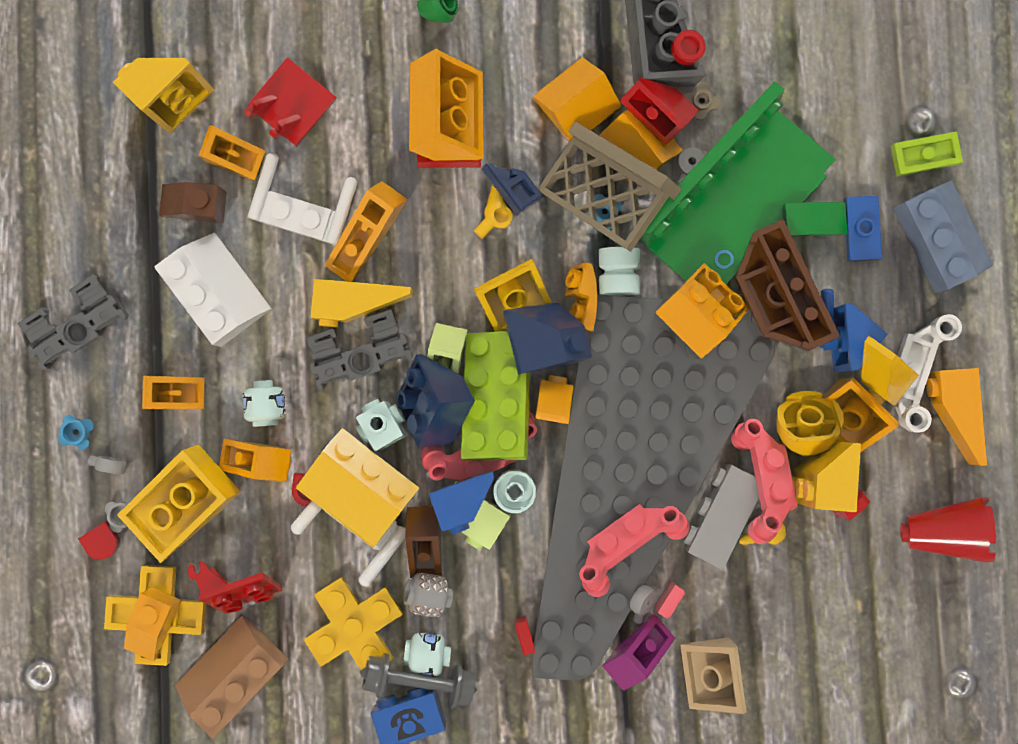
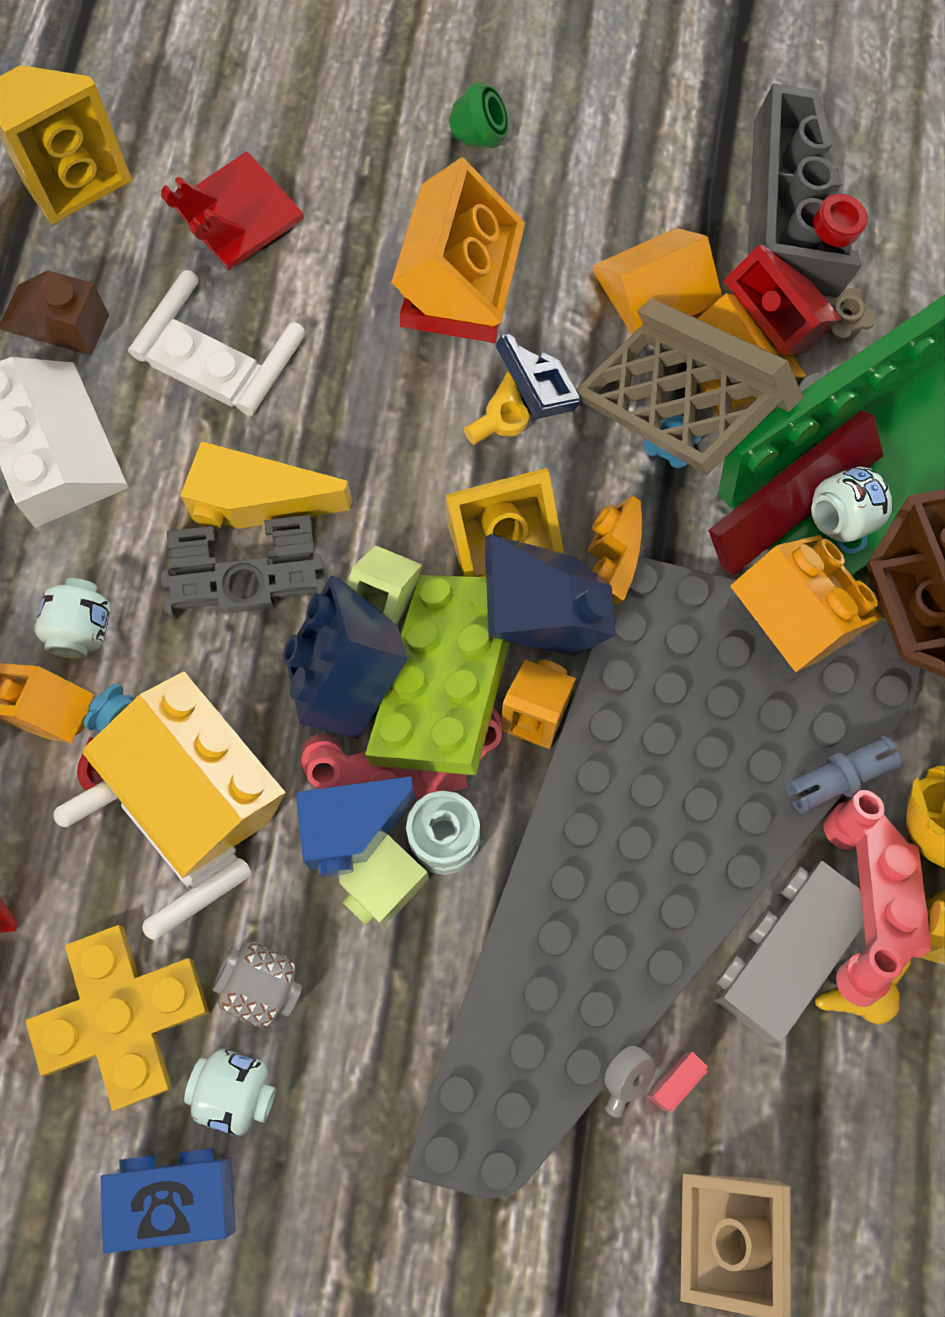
camera: 15 degrees right, 15 degrees down
light orange slope [198,125,265,180] -> none
light orange slope [324,181,408,282] -> none
light aqua brick [356,399,408,451] -> none
dark grey piece [360,653,477,709] -> none
reddish brown slope [405,506,442,578] -> none
red tile [514,615,536,655] -> none
coral plate [579,504,690,597] -> none
light aqua wheel [599,247,641,296] -> none
magenta slope [602,614,676,691] -> none
none -> dark azure plate [84,684,135,735]
none -> dark red tile [708,411,884,575]
none -> sand blue pin [785,735,902,814]
none -> light aqua head [811,466,892,543]

